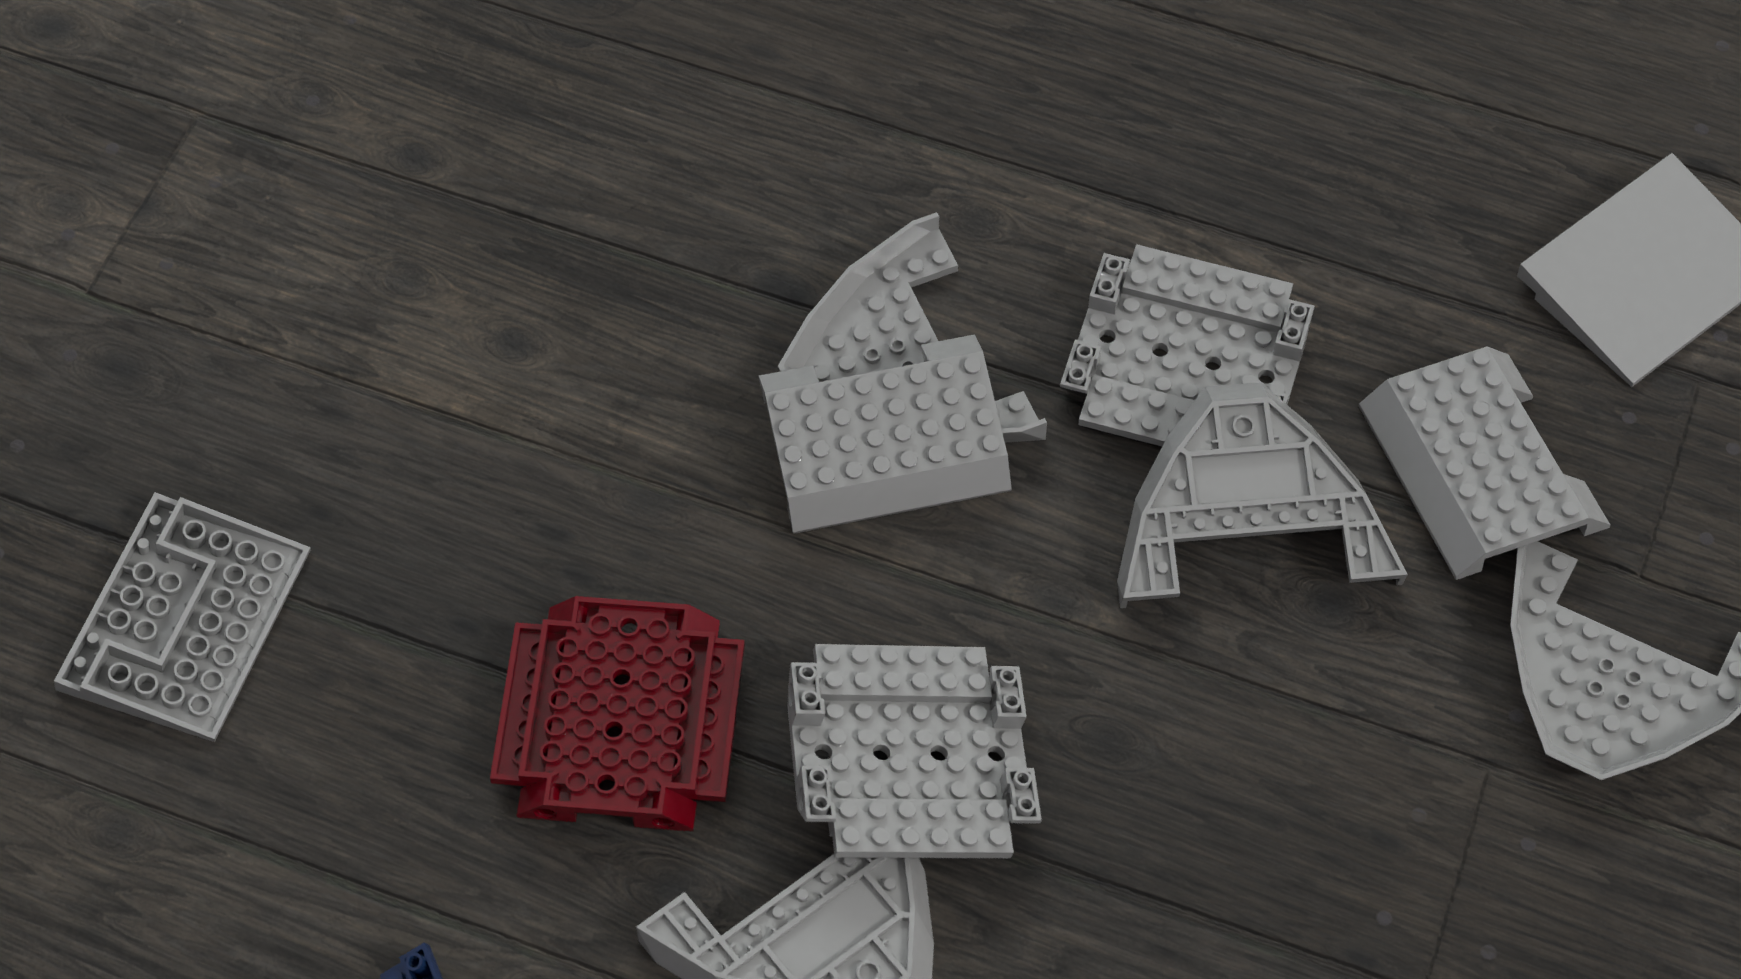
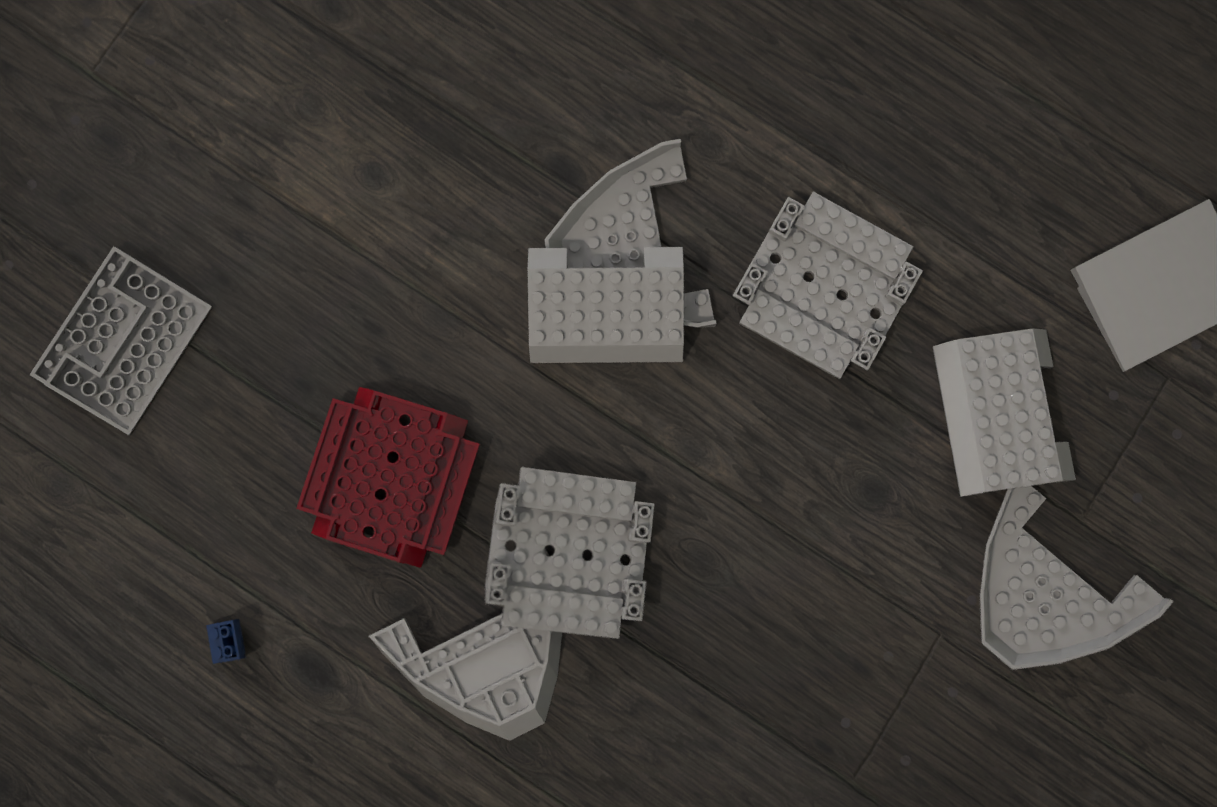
camera: 15 degrees right, 25 degrees up
light grey piece [1117,382,1408,608] -> none

